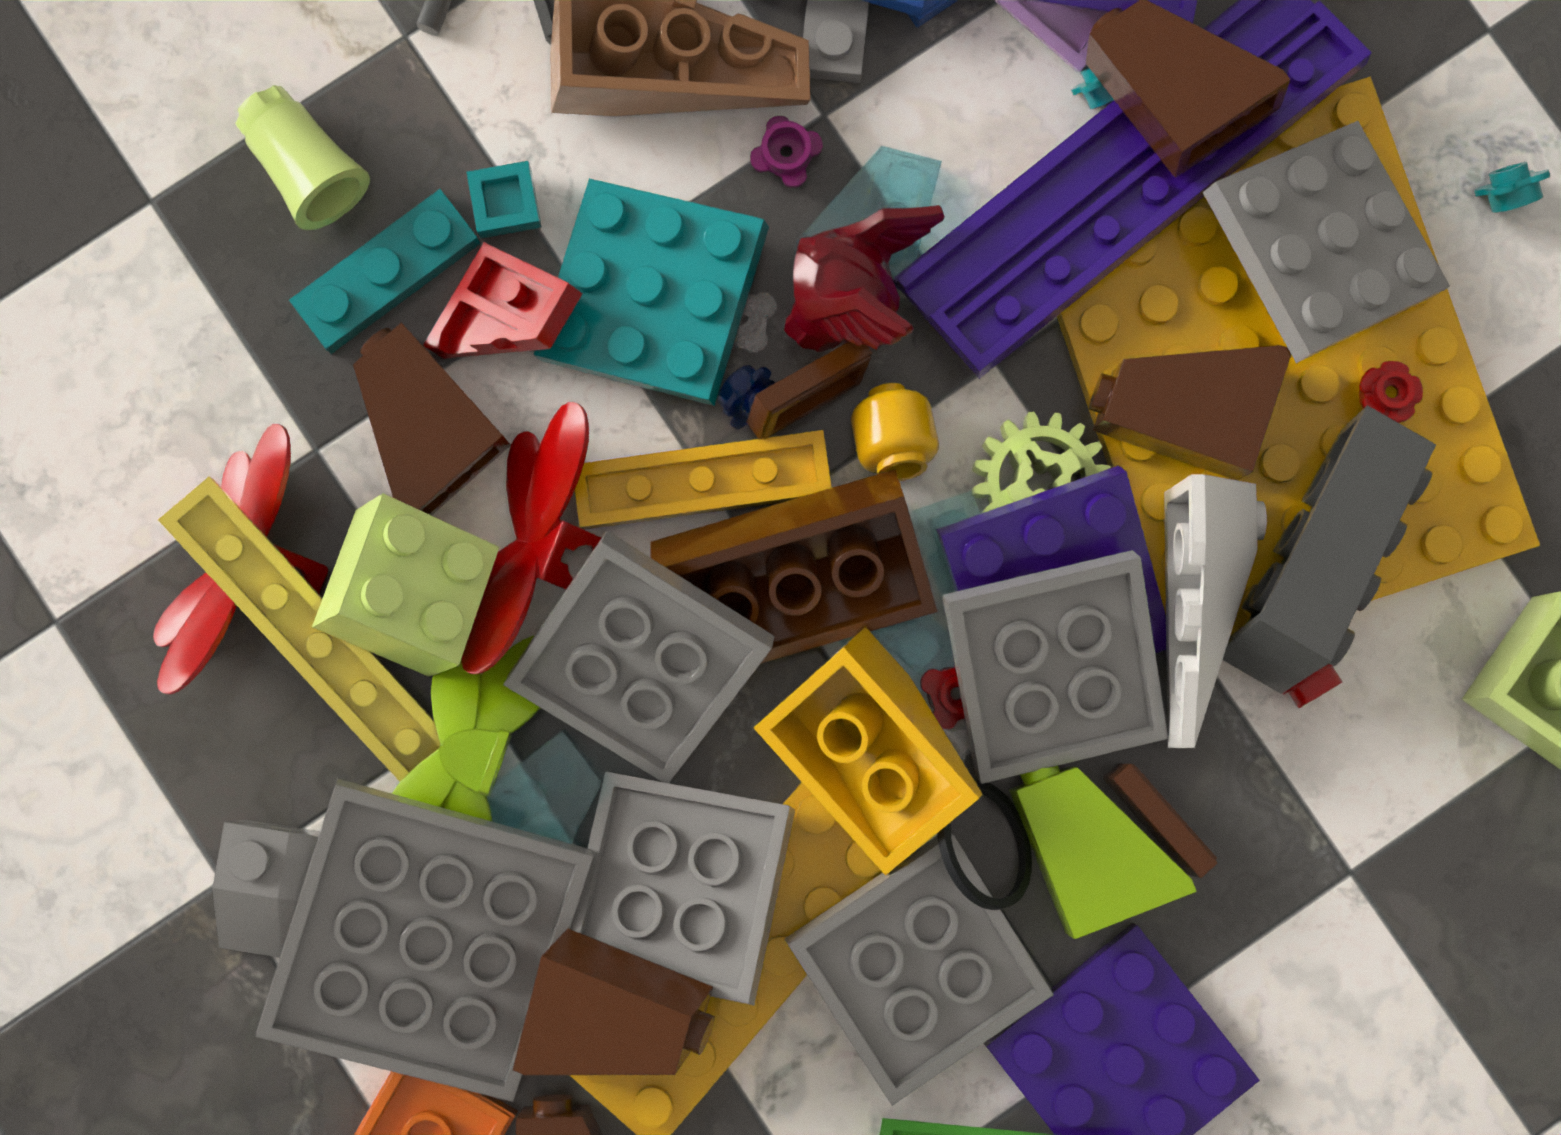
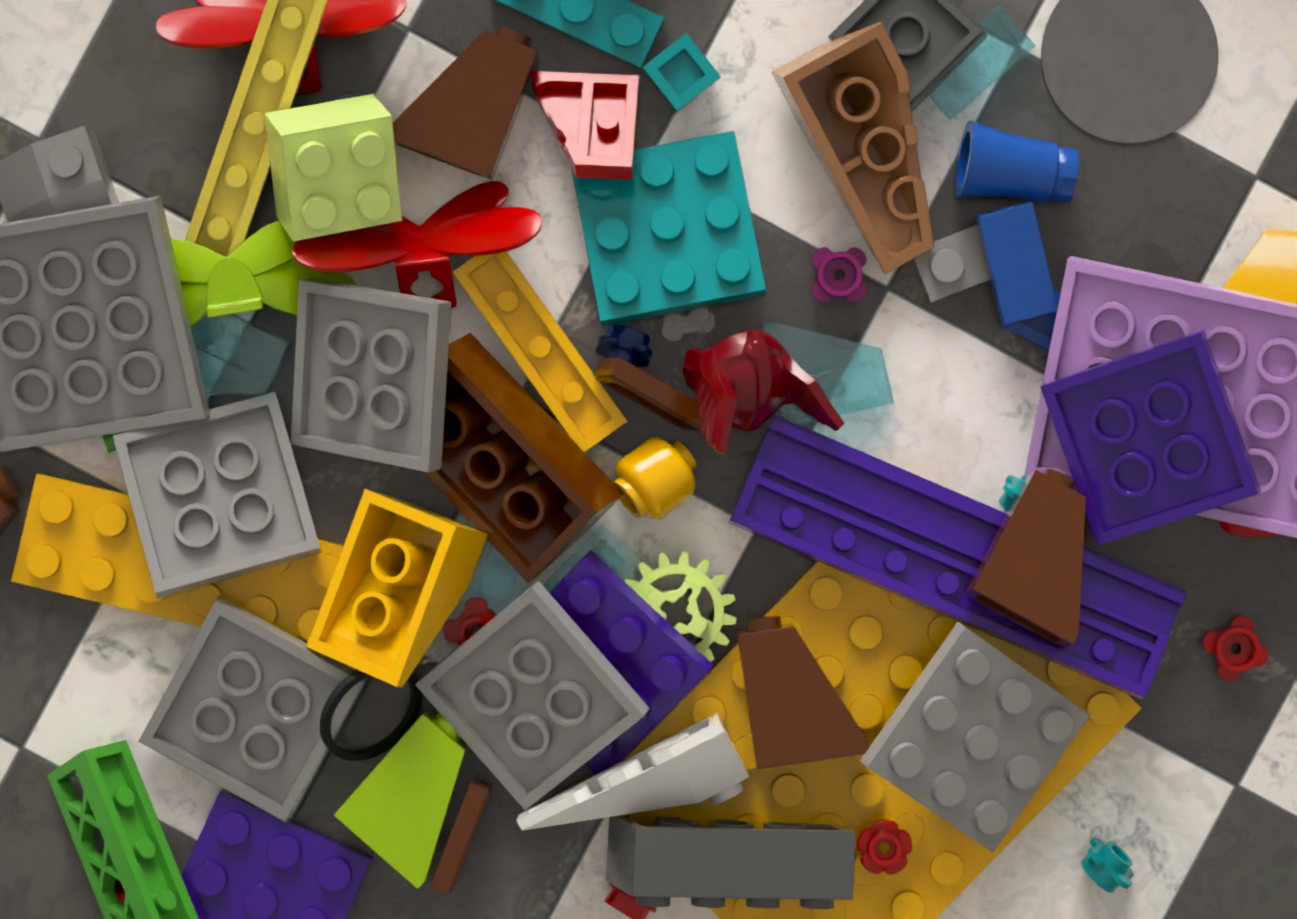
camera: 65 degrees right, 5 degrees up
reddish brown slope [513,928,715,1075] -> none

